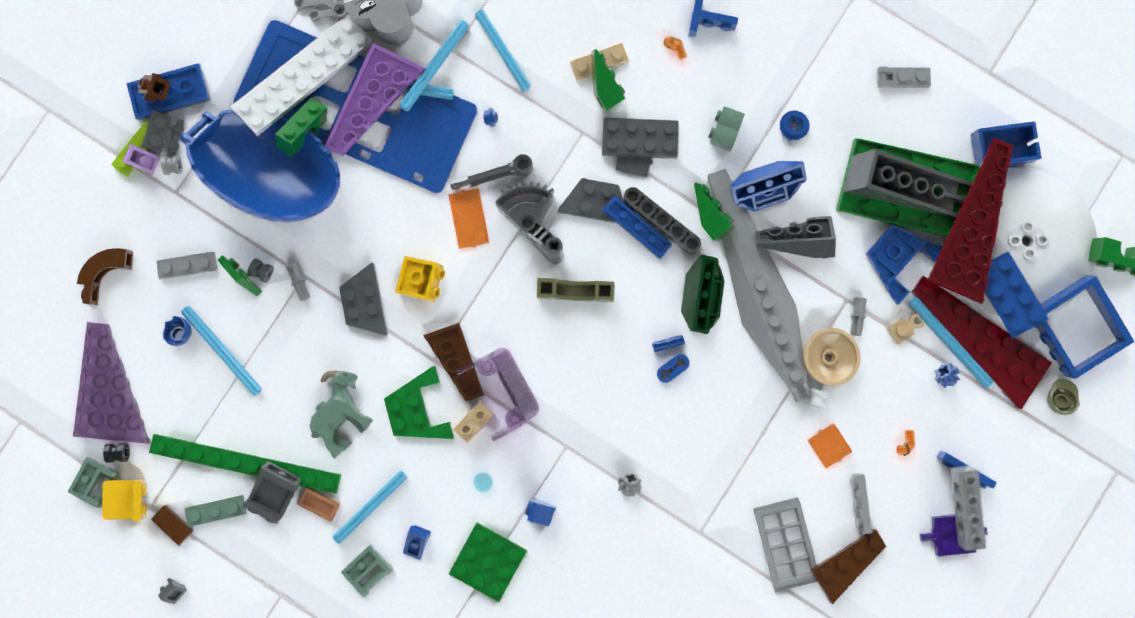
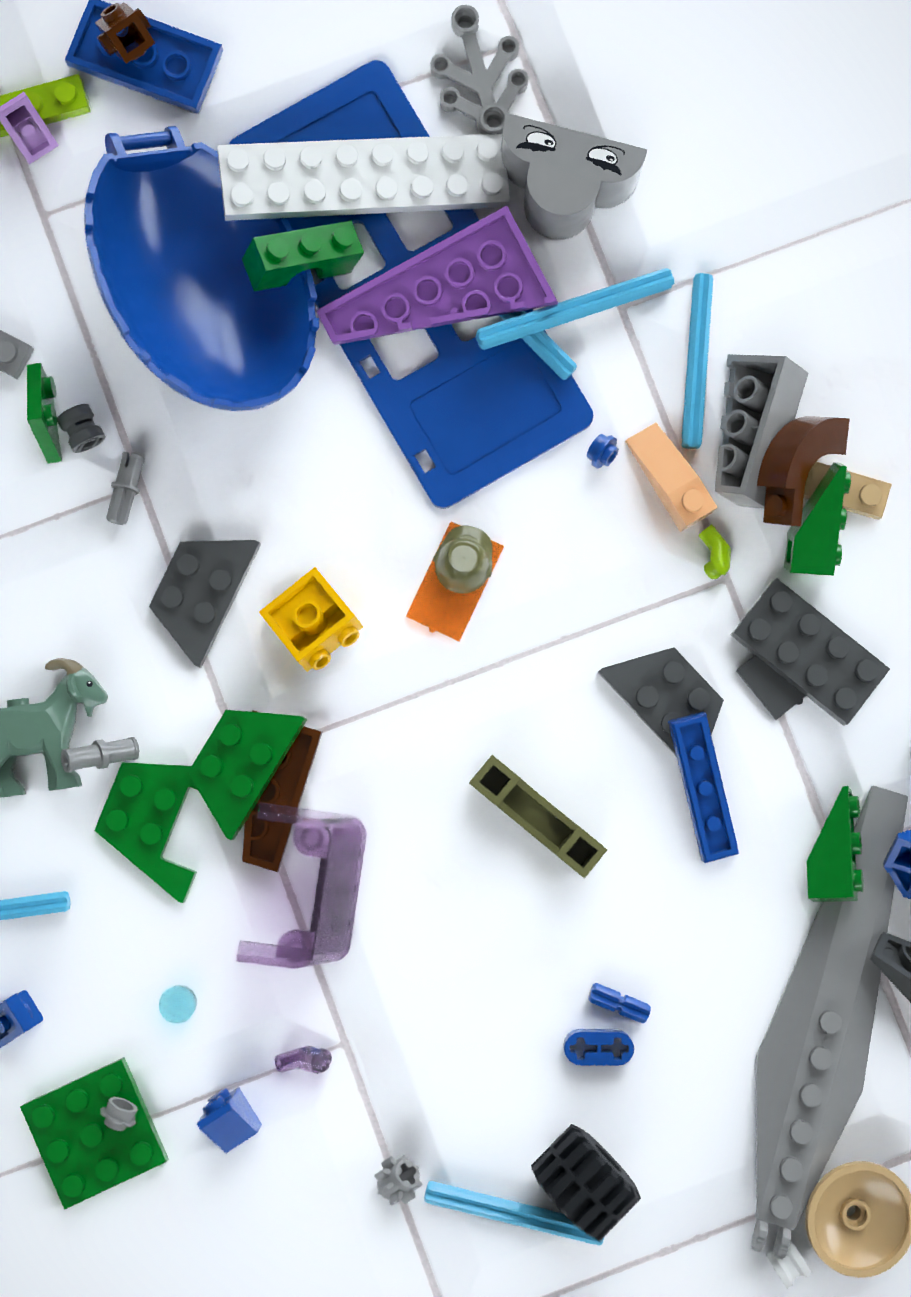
camera: 30 degrees right, 0 degrees up
dark grey plate [141,110,185,157] -> none
light grey wheel [161,155,183,175] -> none
dark grey piece [450,154,533,190] -> none
tan brick [453,401,496,443] -> none
dark grey arm [495,181,564,264] -> none
dark grey beam [623,187,701,254] -> none
dark green wedge [681,254,725,334] -> none
none -> light grey pin [61,737,140,772]
none -> light grey plate [100,1097,137,1131]
none -> green wing [188,710,308,841]
none -> clear purple arm [275,1046,332,1074]
none -> medium azure axle [424,1181,605,1246]
none -> olive hat [433,525,493,594]
none -> black wheel [531,1124,641,1241]
none -> light nougat slope [625,422,718,532]
none -> lime arm [698,524,731,579]
none -> light grey wedge [715,354,809,509]
none -> reddish brown arch [757,416,850,526]

